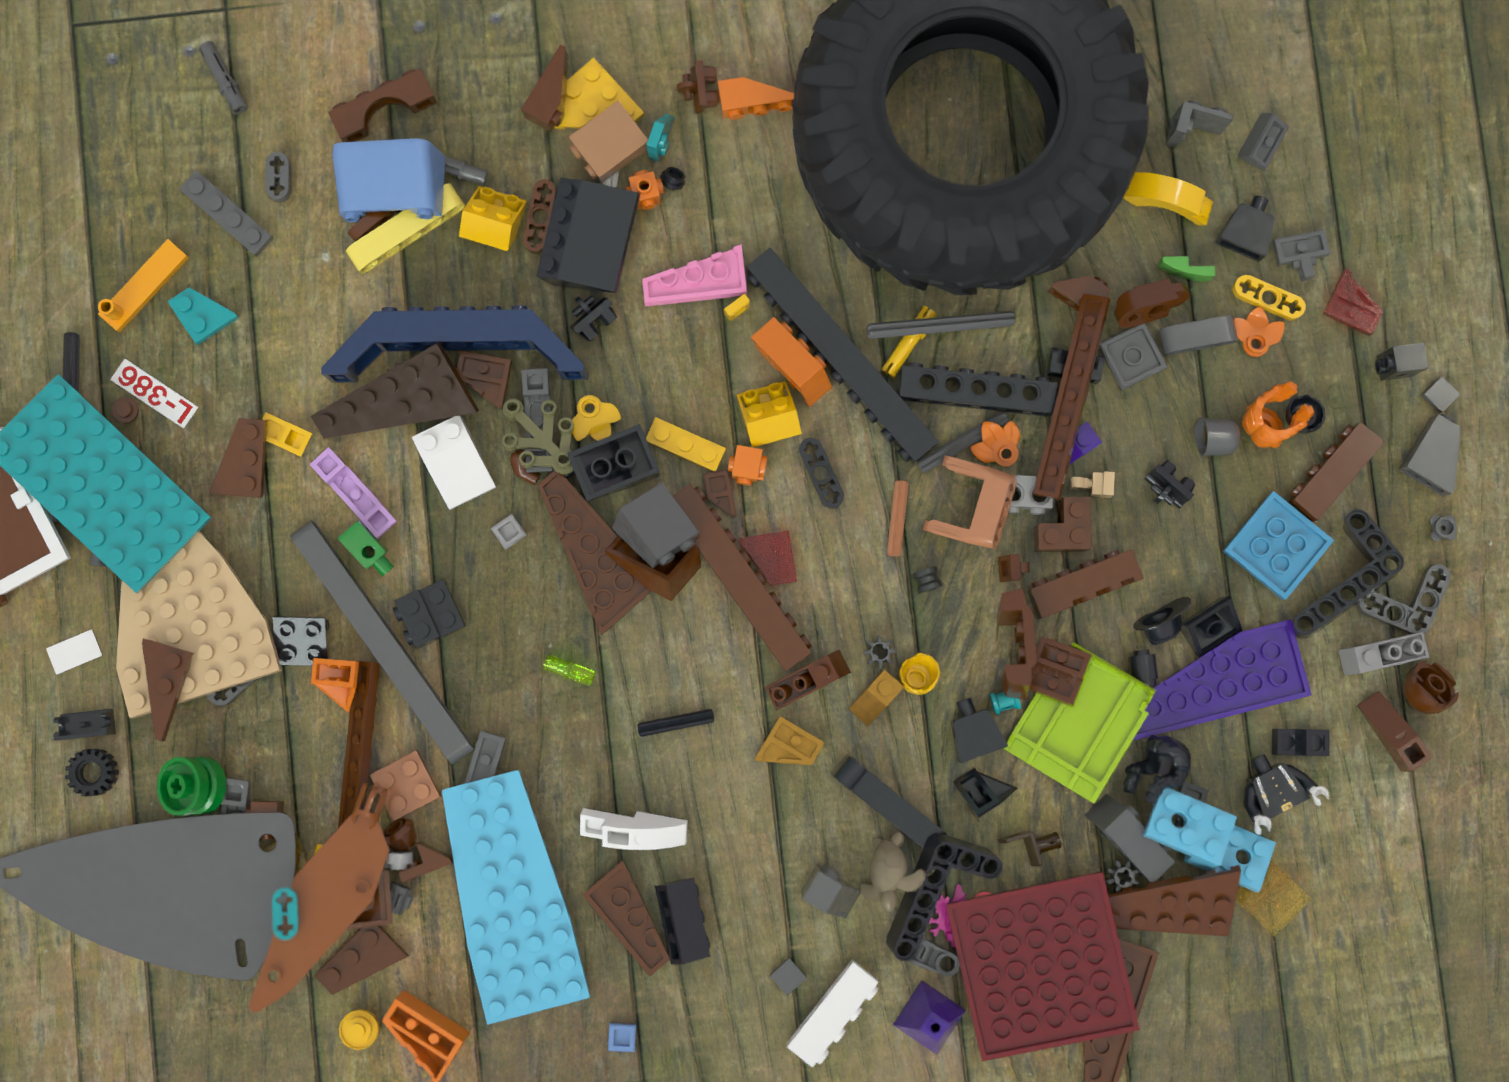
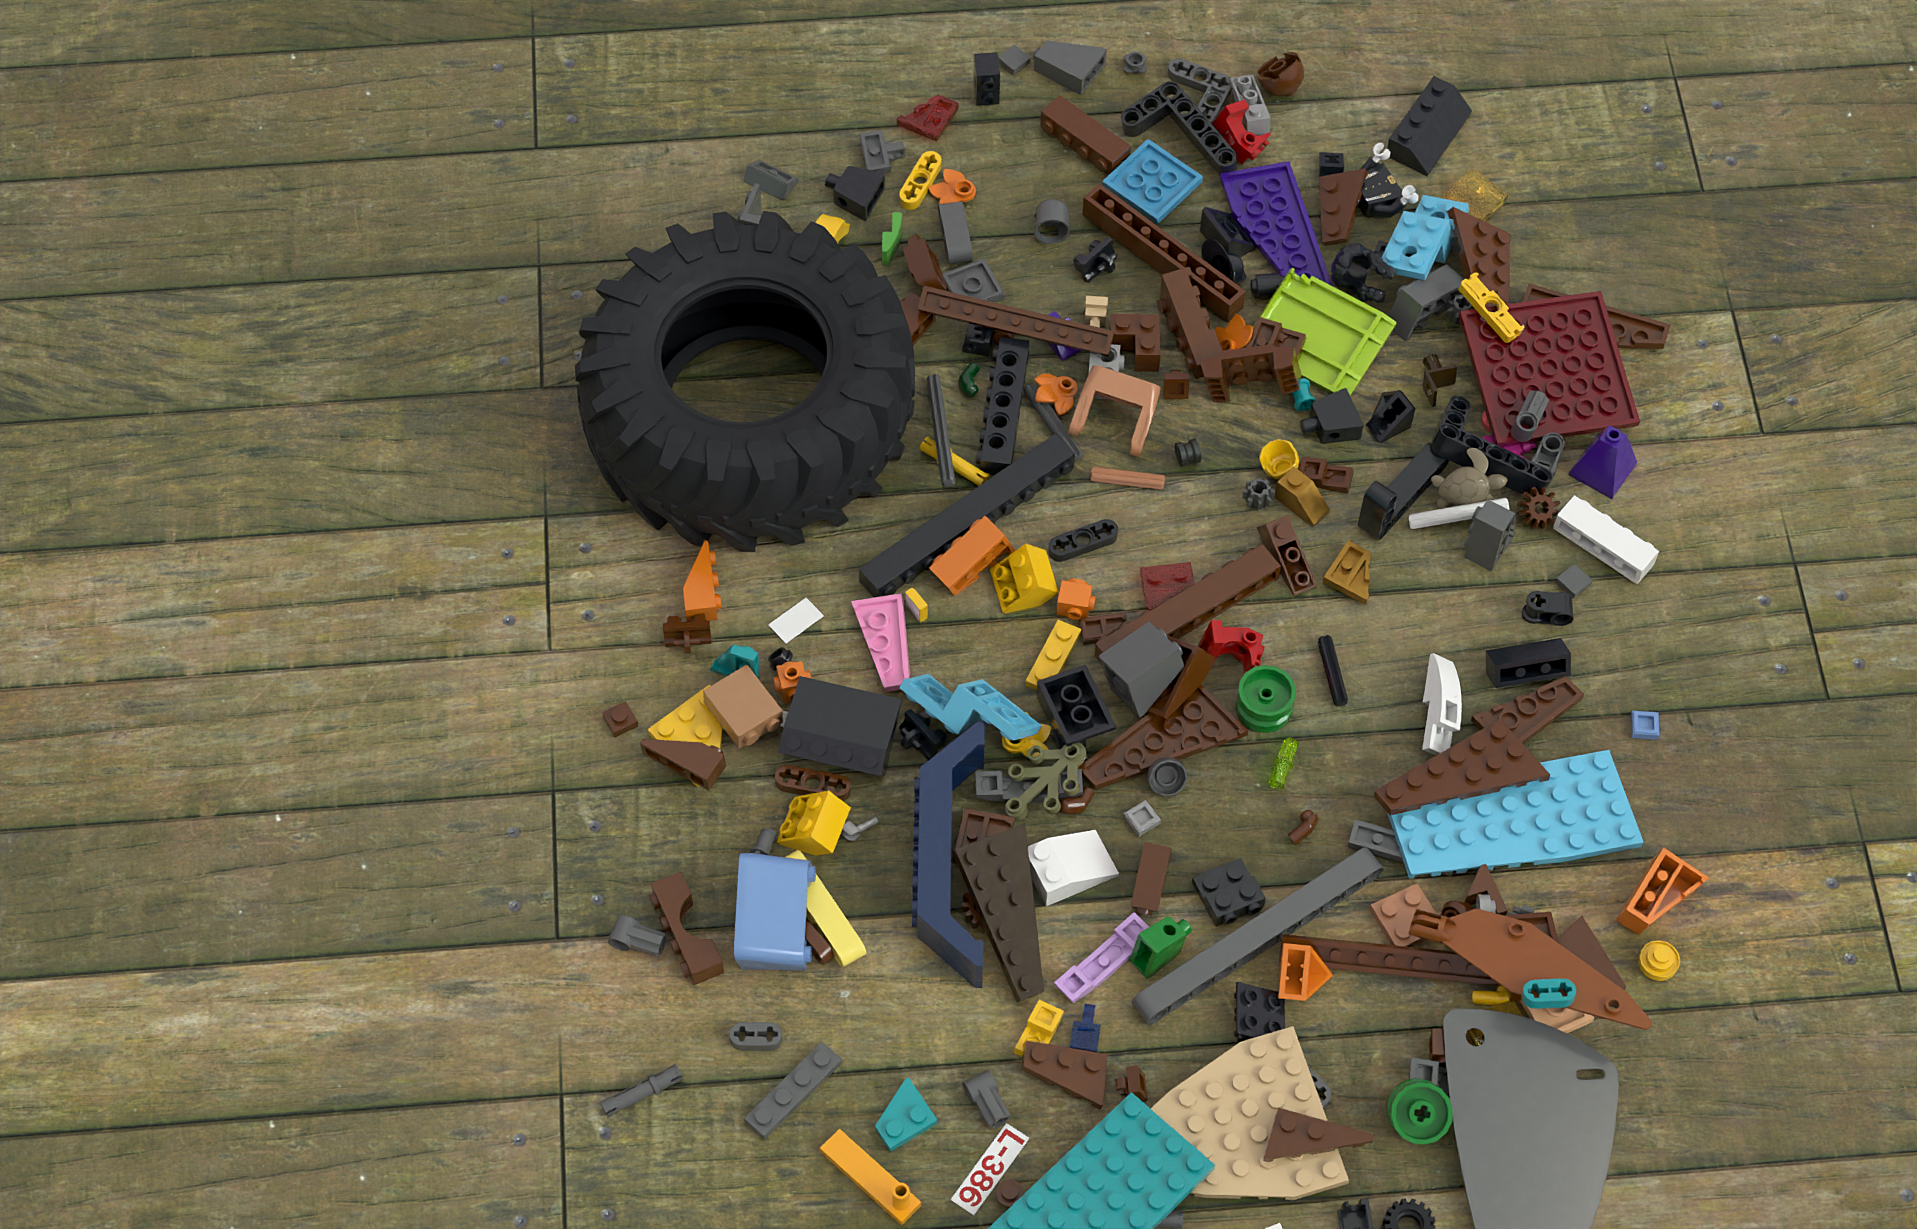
camera: 90 degrees left, 25 degrees down
orange hair [1242,381,1314,448] -> none
black hair [1285,394,1326,434] -> none
reddish brown slope [1357,691,1433,772] -> none
none -> reddish brown plate [602,701,638,737]
none -> dark grey piece [608,915,667,957]
none -> white sticker [768,598,824,643]
none -> light grey hand [841,817,879,842]
none -> medium azure bracket [899,674,1042,740]
none -> dark green arm [958,362,980,397]
none -> dark grey piece [962,1070,1011,1129]
none -> clear blue plate [1069,1004,1101,1052]
none -> reddish brown brick [1082,183,1246,323]
none -> reddish brown tile [1115,1065,1148,1101]
none -> reddish brown slope [1131,842,1172,916]
none -> dark grey hair [1147,756,1188,797]
none -> red tile [1198,620,1265,674]
none -> red tile [1212,100,1271,165]
none -> orange plate [1215,313,1253,351]
none -> green wheel [1235,665,1296,733]
none -> reddish brown arm [1288,810,1319,845]
none -> reddish brown slope [1299,457,1354,493]
none -> reddish brown wing [1319,169,1368,246]
none -> reddish brown wing [1374,719,1550,815]
none -> black slope [1387,76,1472,176]
none -> white axle [1408,498,1509,529]
none -> yellow piece [1459,273,1524,343]
none -> dark grey piece [1511,390,1549,442]
none -> reddish brown gear [1517,487,1560,530]
none -> black piece [1522,591,1574,626]

